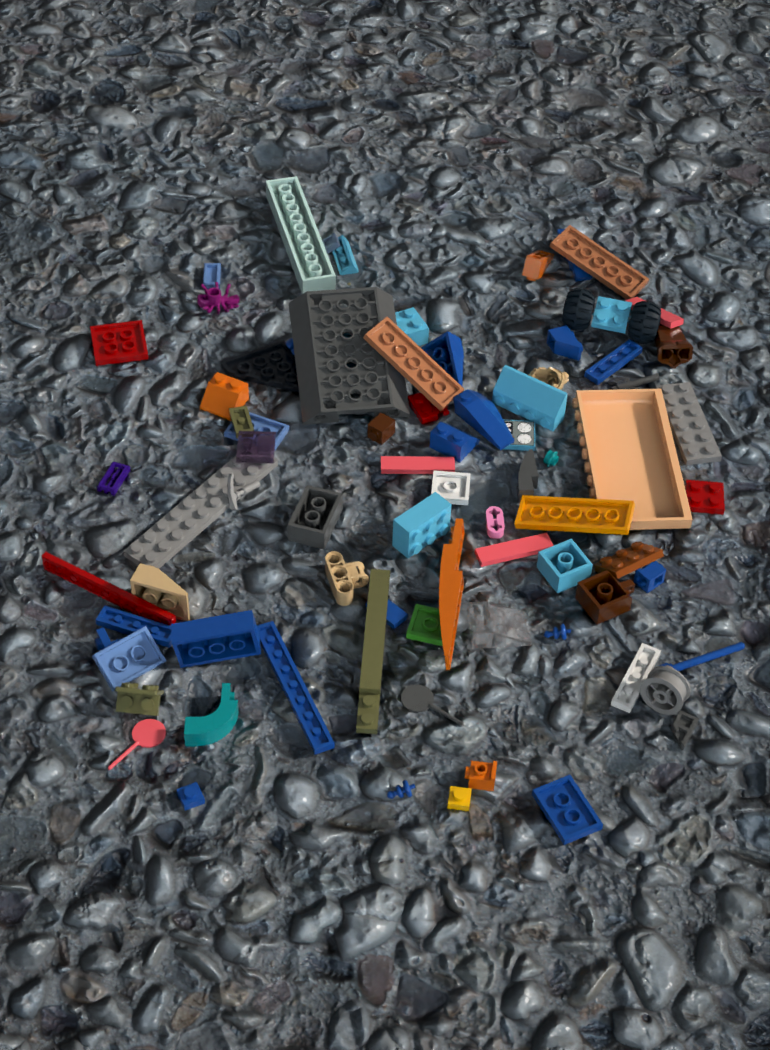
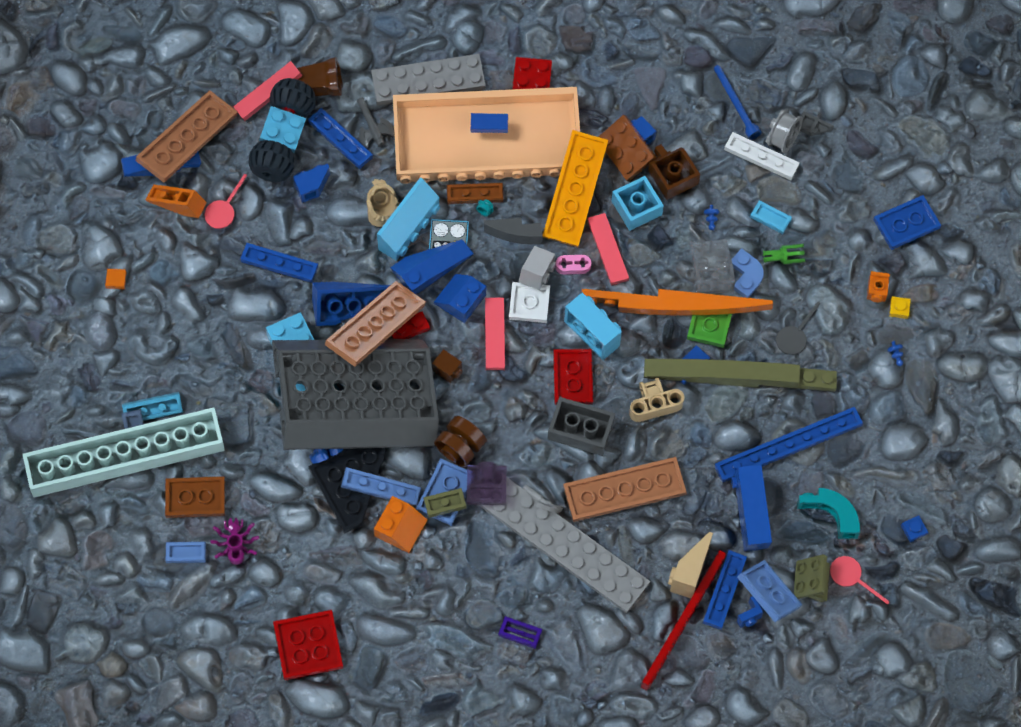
camera: 90 degrees left, 20 degrees up
none -> orange tile [105,269,127,289]
none -> dark orange plate [165,476,225,518]
none -> coral piece [204,174,247,229]
none -> blue plate [240,243,318,283]
none -> medium blue tile [341,467,421,507]
none -> reddish brown wheel [434,416,487,468]
none -> dark orange tile [447,183,503,204]
none -> blue tile [470,113,508,133]
none -> light grey brick [519,246,556,290]
none -> red tile [553,349,593,405]
none -> nougat plate [563,457,687,522]
none -> medium blue plate [729,248,764,298]
none -> medium azure tile [750,200,792,234]
none -> bright green arm [763,244,805,264]

